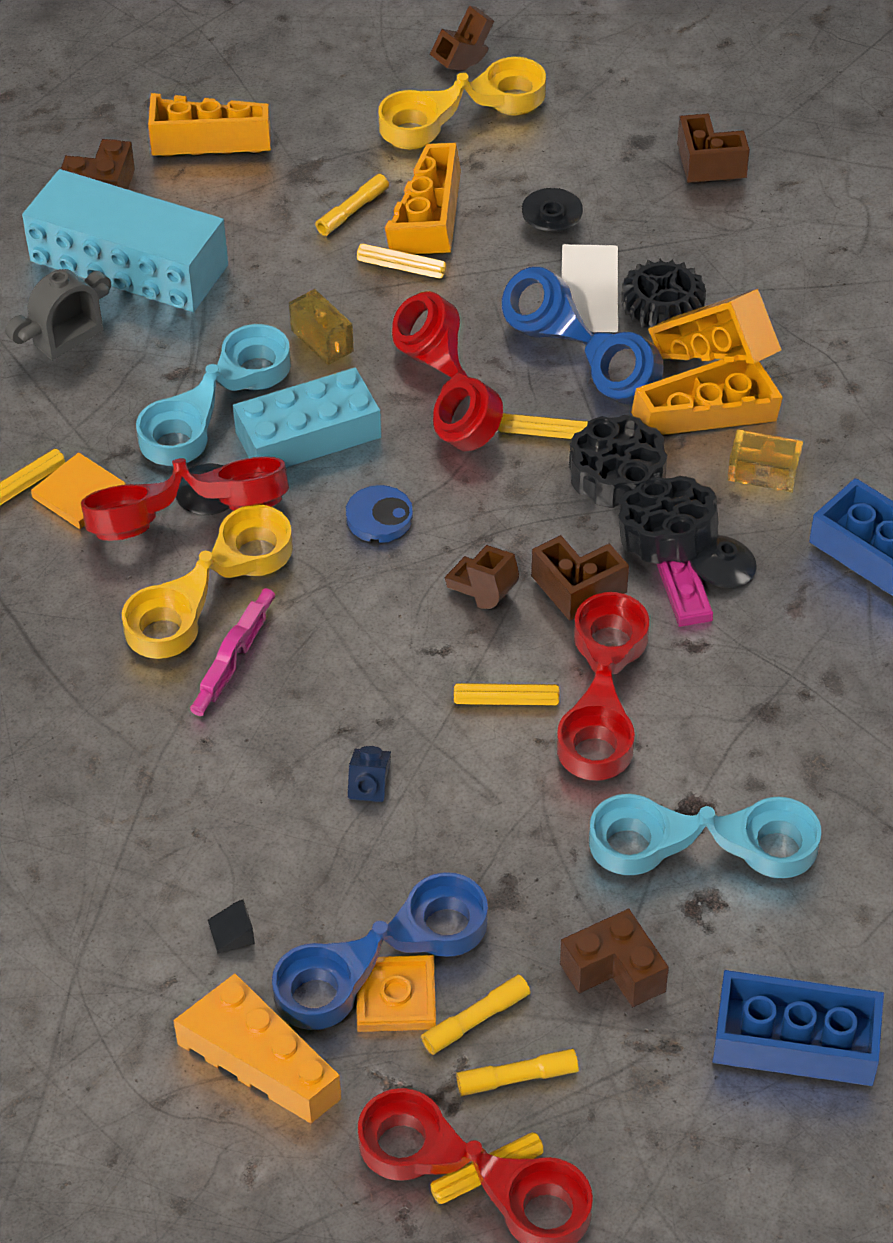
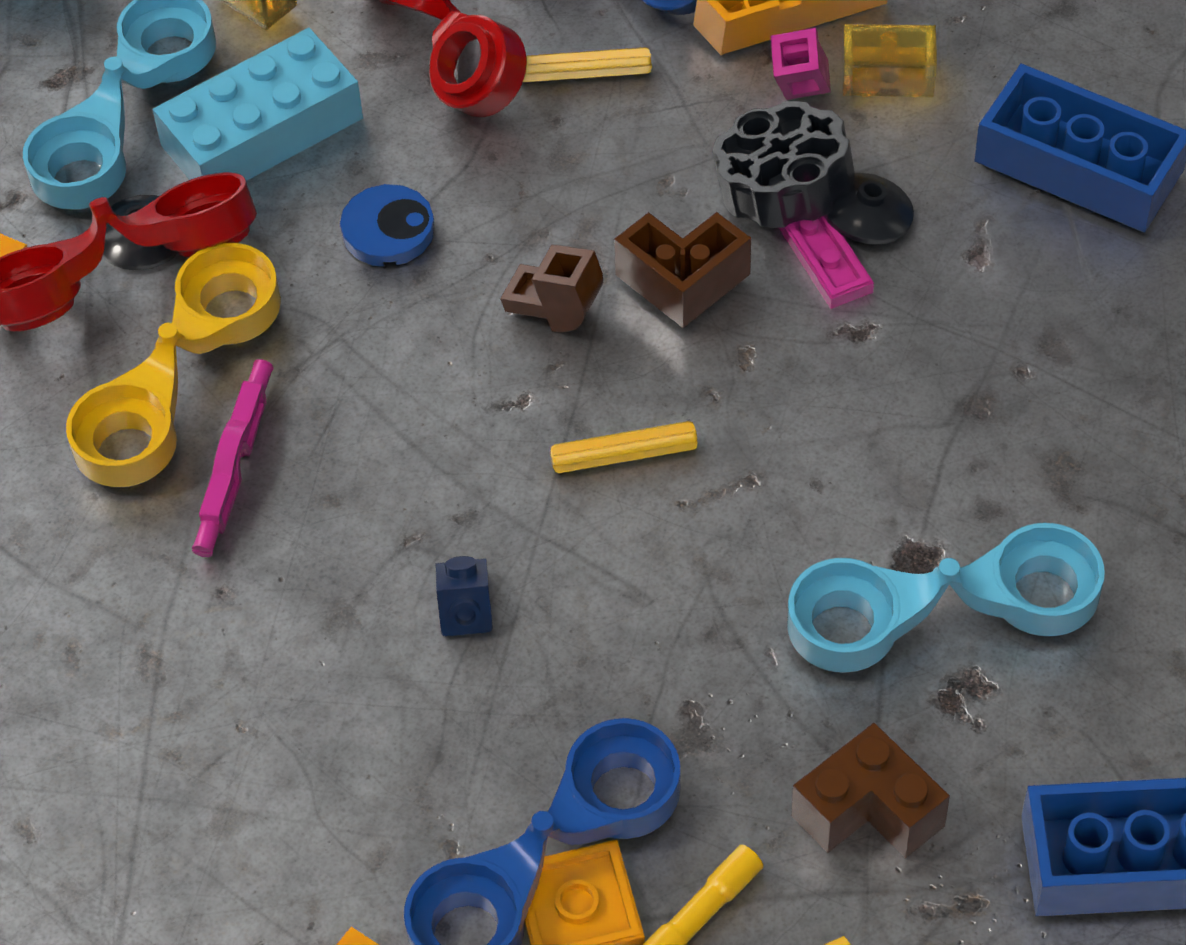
camera: 10 degrees left, 5 degrees up
black slope [208,899,255,954] -> none
red piece [557,592,649,780] -> none
black connector [569,415,668,508] -> none
none -> dark pink brick [771,27,831,100]

